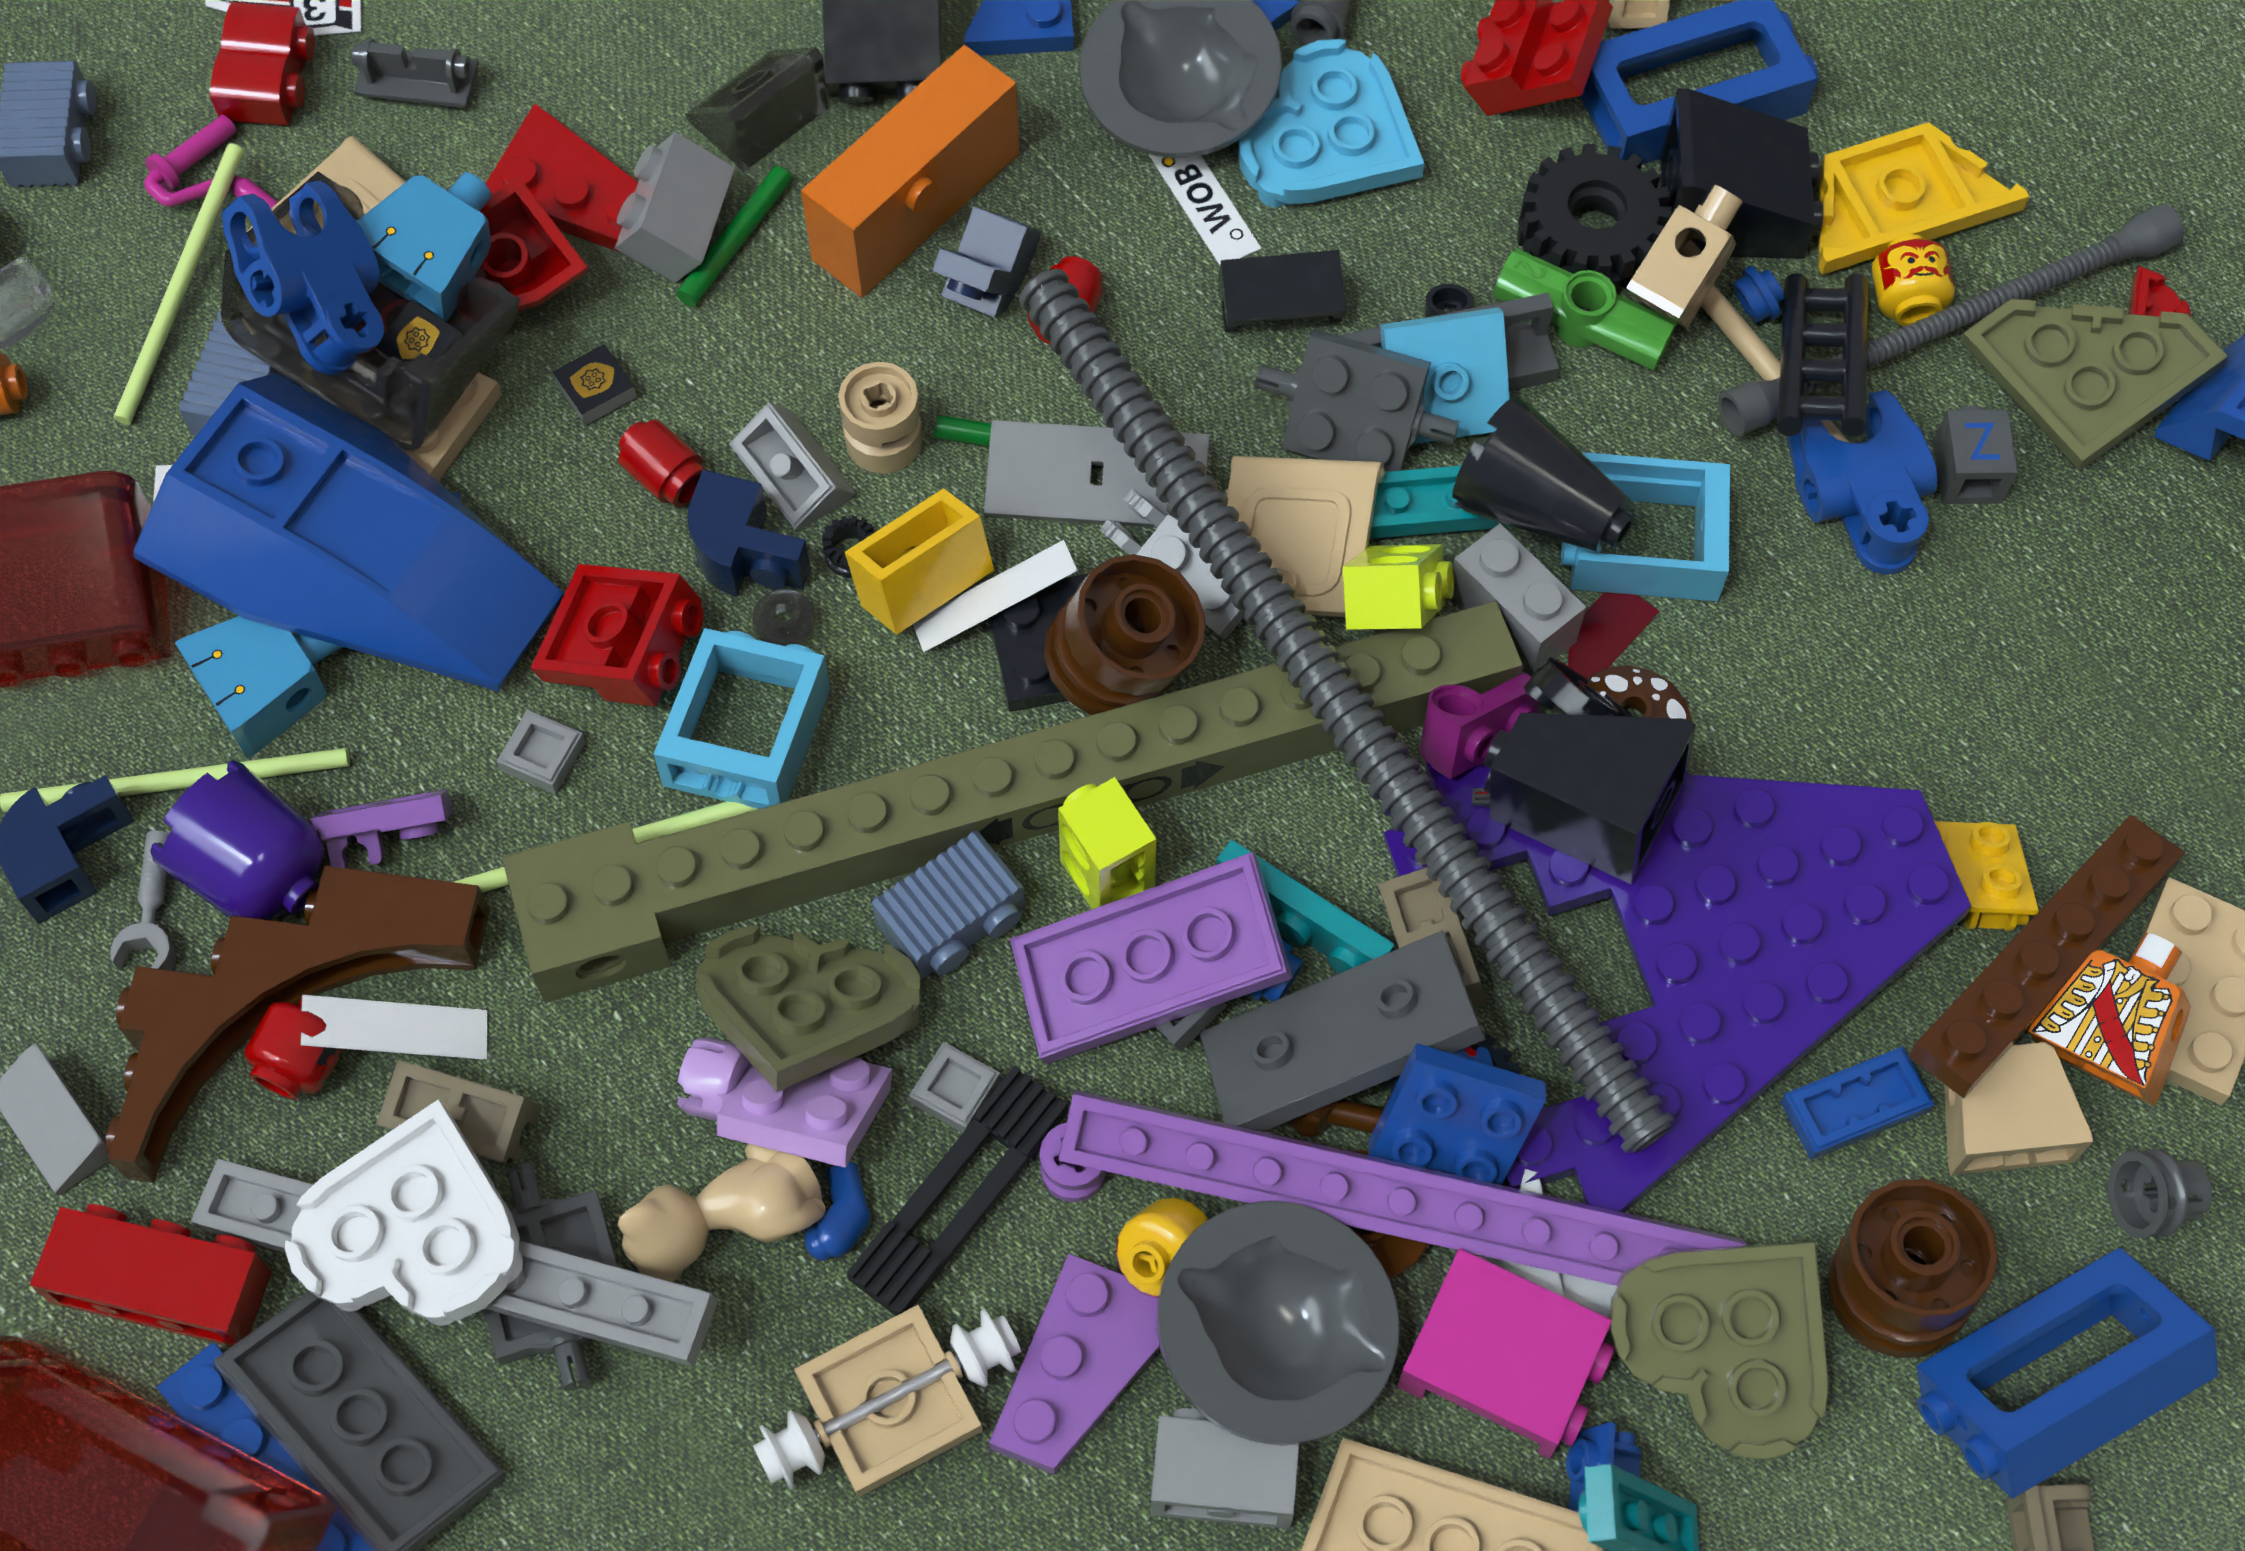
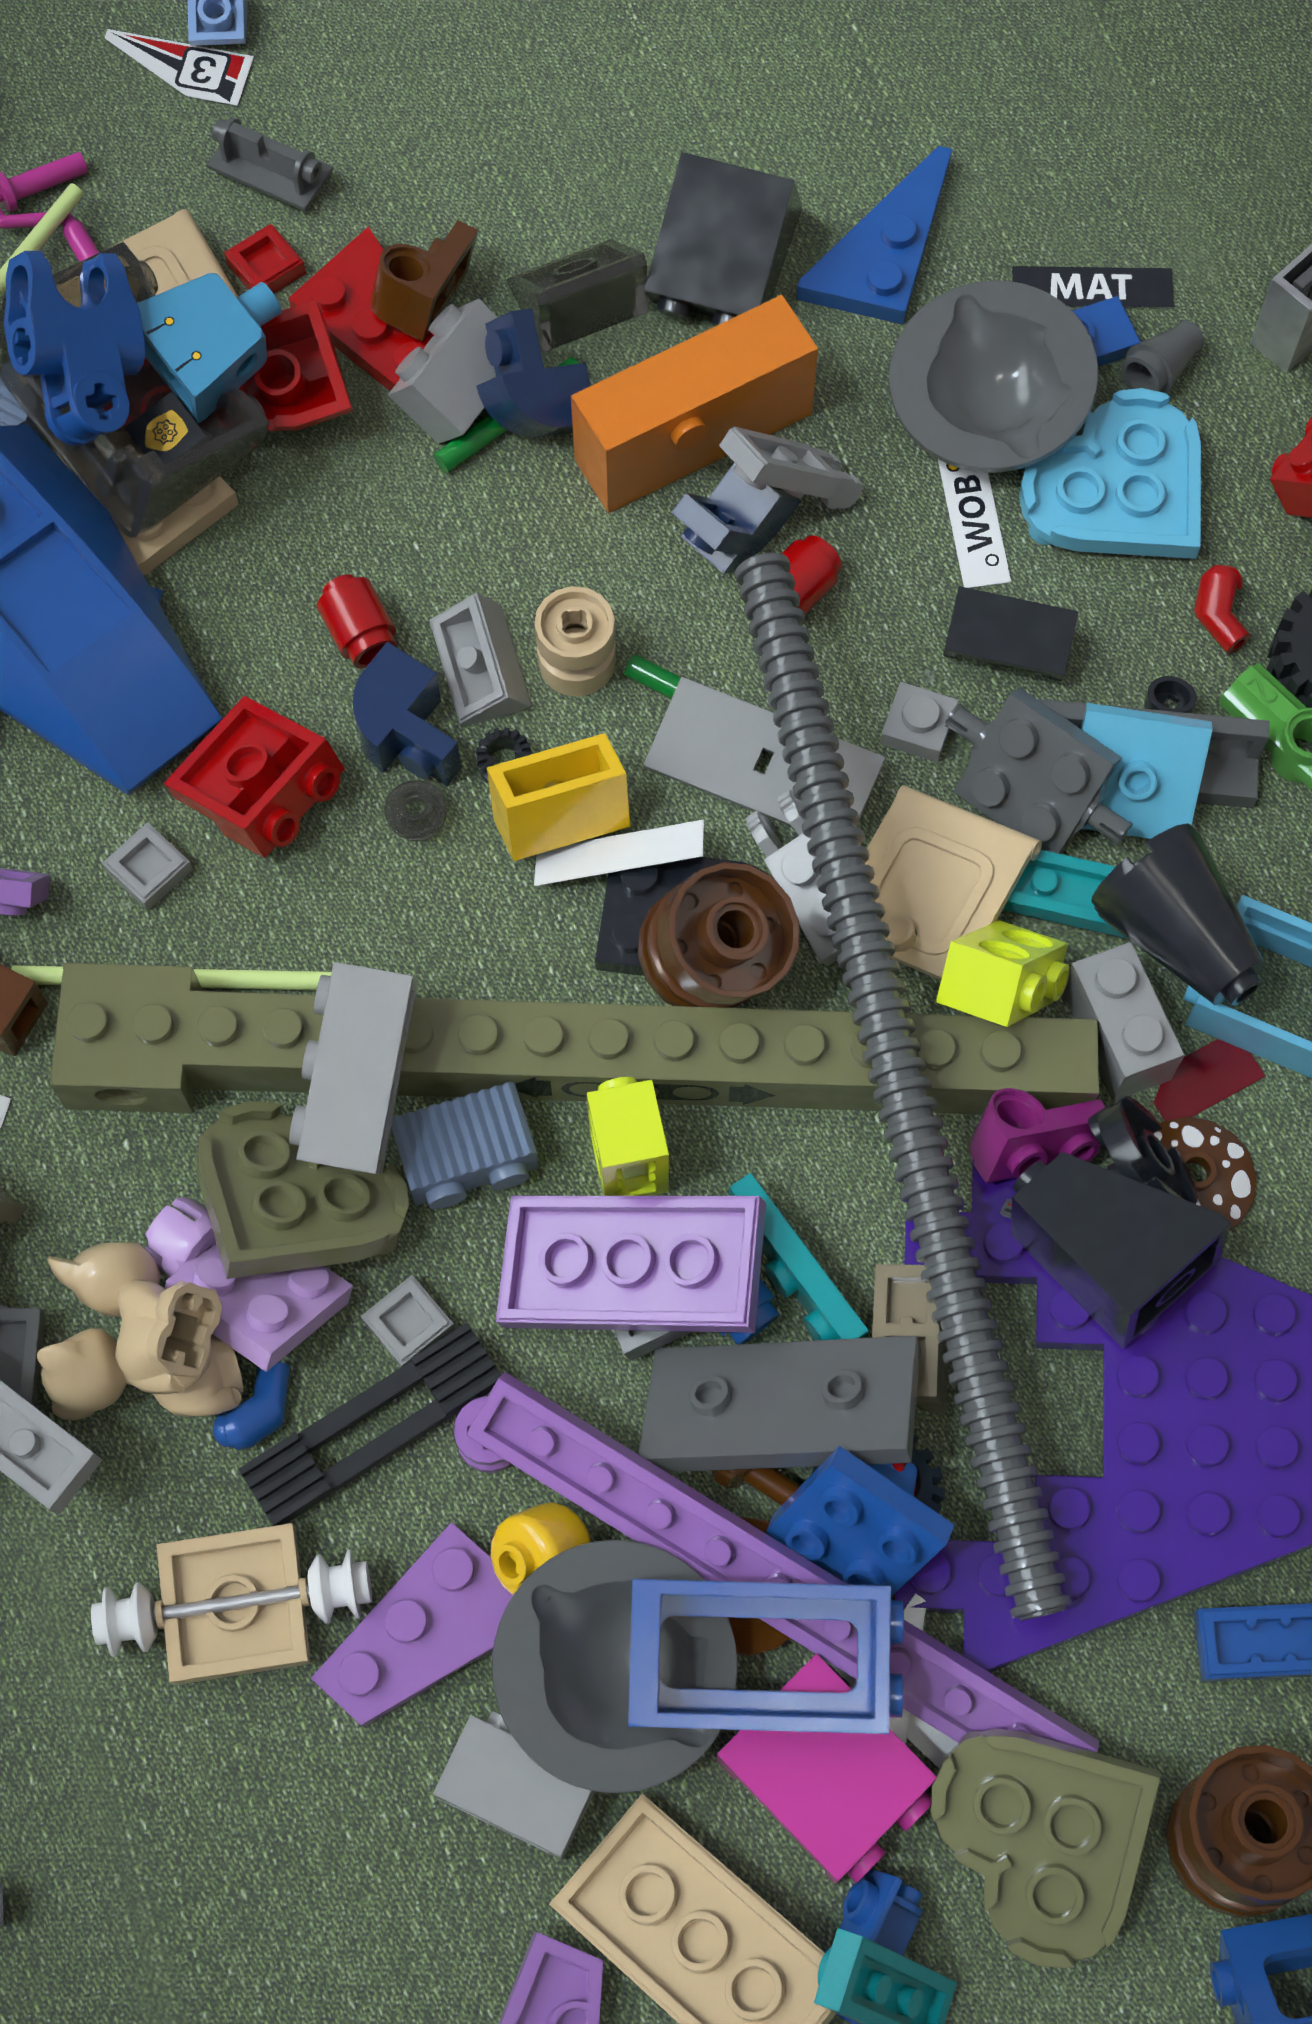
camera: 20 degrees right, 5 degrees up
red brick [210,2,315,126] -> none
tile [552,344,637,426] -> none
medium azure window [654,628,830,809] -> none
none -> tan animal [48,1242,222,1394]
none -> red tile [224,224,306,294]
none -> light grey brick [289,962,418,1174]
none -> reddish brown plate [370,220,478,341]
none -> dark blue brick [476,308,590,438]
none -> piece [628,1579,904,1734]
none -> light grey hinge [719,426,864,510]
none -> light grey plate [880,681,958,762]
none -> red arm [1194,564,1251,655]

